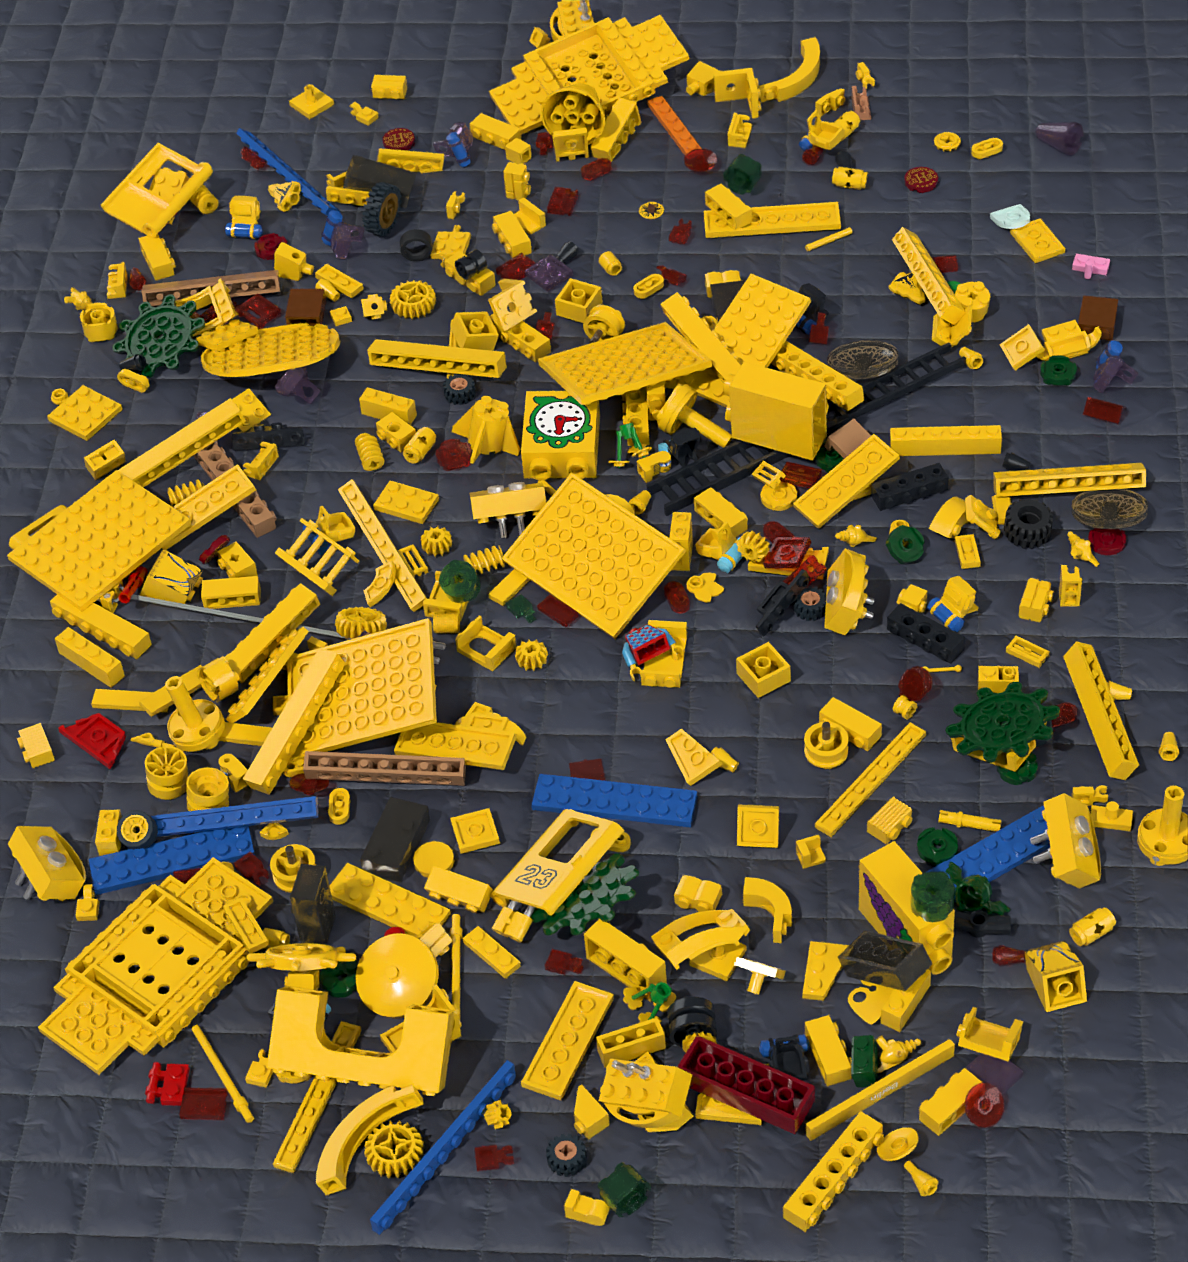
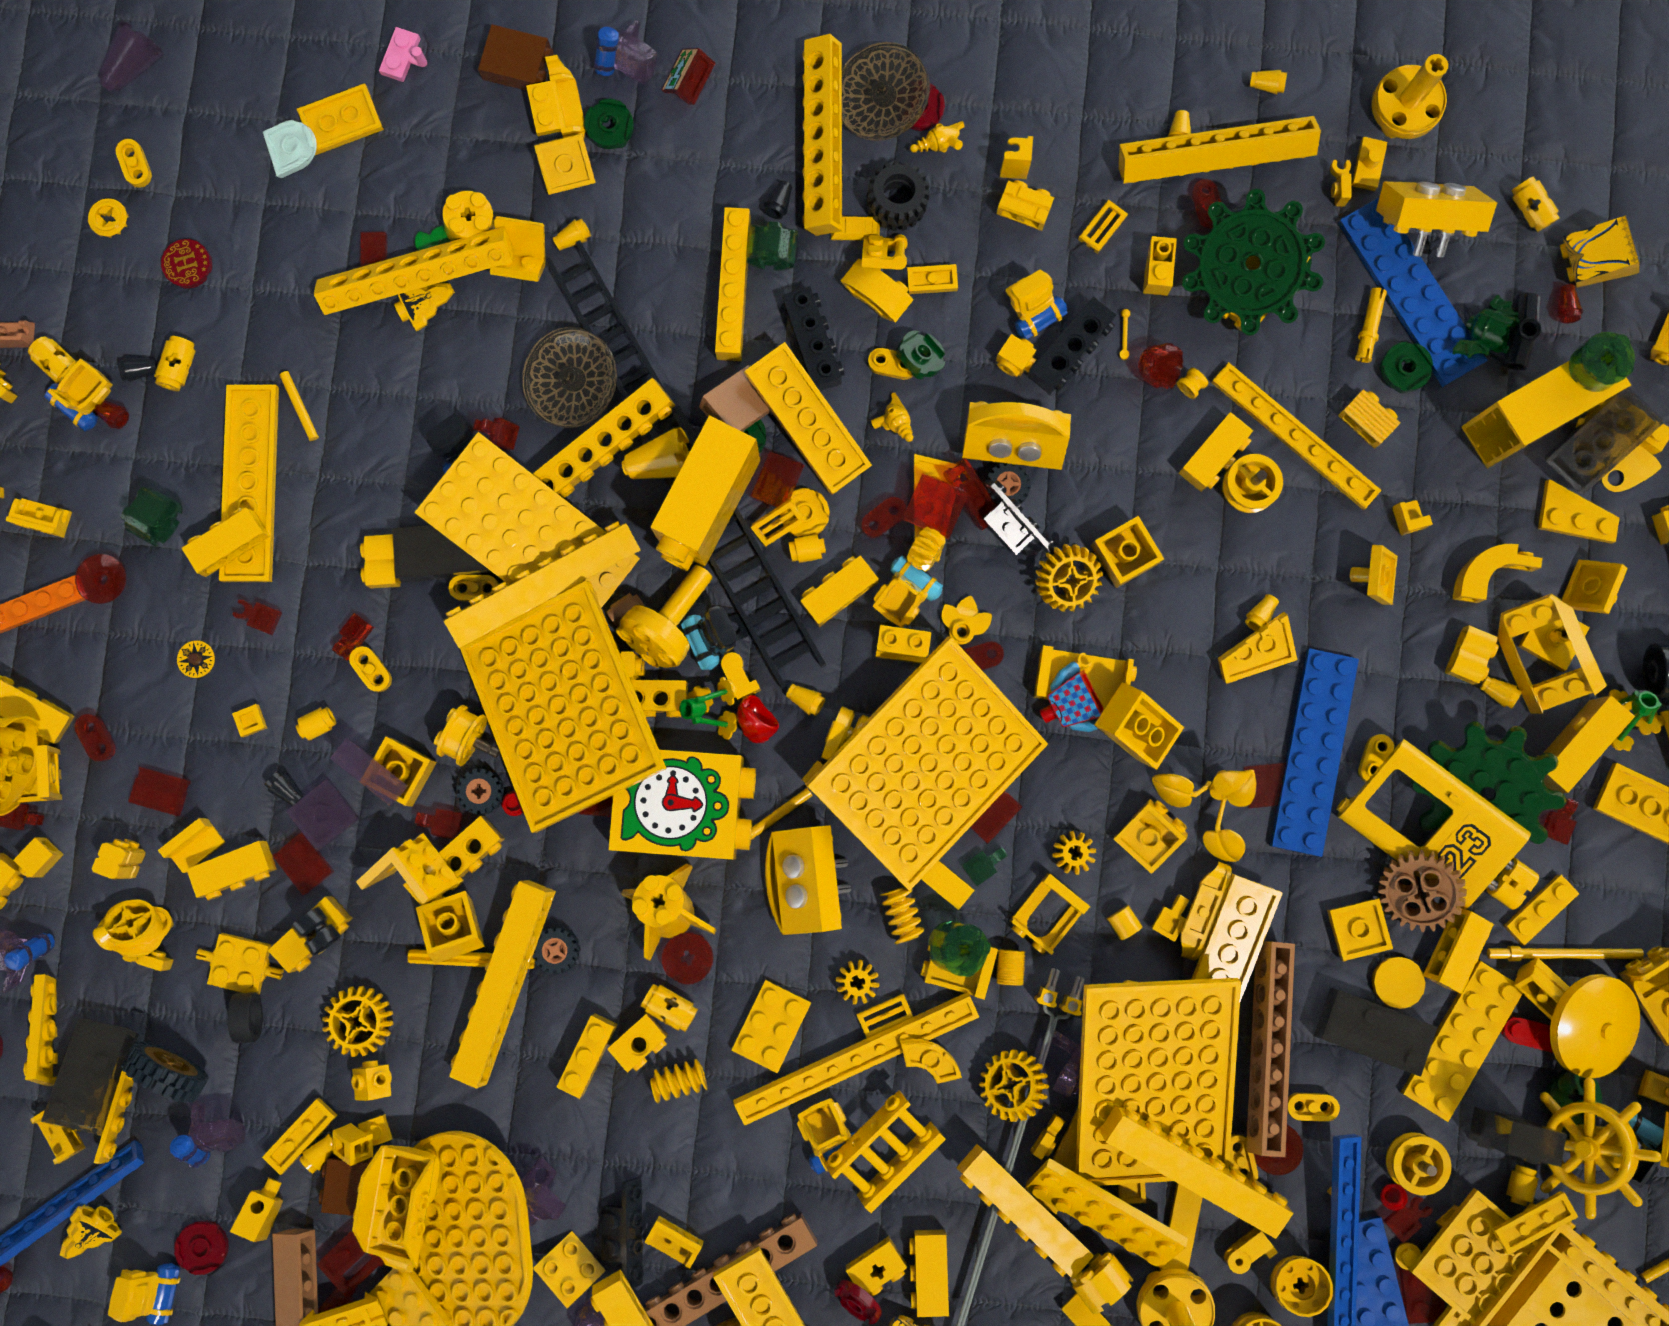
camera: 90 degrees left, 35 degrees up
none -> yellow piece [92,900,174,957]
none -> yellow plate [232,704,267,738]
none -> tile [330,738,408,806]
none -> yellow brick [333,1123,373,1166]
none -> yellow slope [352,1145,440,1273]
none -> black wheel [456,769,505,814]
none -> medium nougat brick [606,593,645,628]
none -> red hair [737,695,779,743]
none -> clear green brick [747,221,798,271]
none -> yellow brick [789,534,826,563]
none -> yellow gear [1035,544,1103,612]
none -> yellow brick [1094,682,1184,770]
none -> yellow brick [1106,905,1143,941]
none -> yellow plate [1114,799,1188,874]
none -> yellow plant [1152,770,1256,862]
none -> medium nougat gear [1378,850,1467,932]
none -> red plate [1380,1183,1408,1211]
none -> yellow cone [1480,676,1522,709]

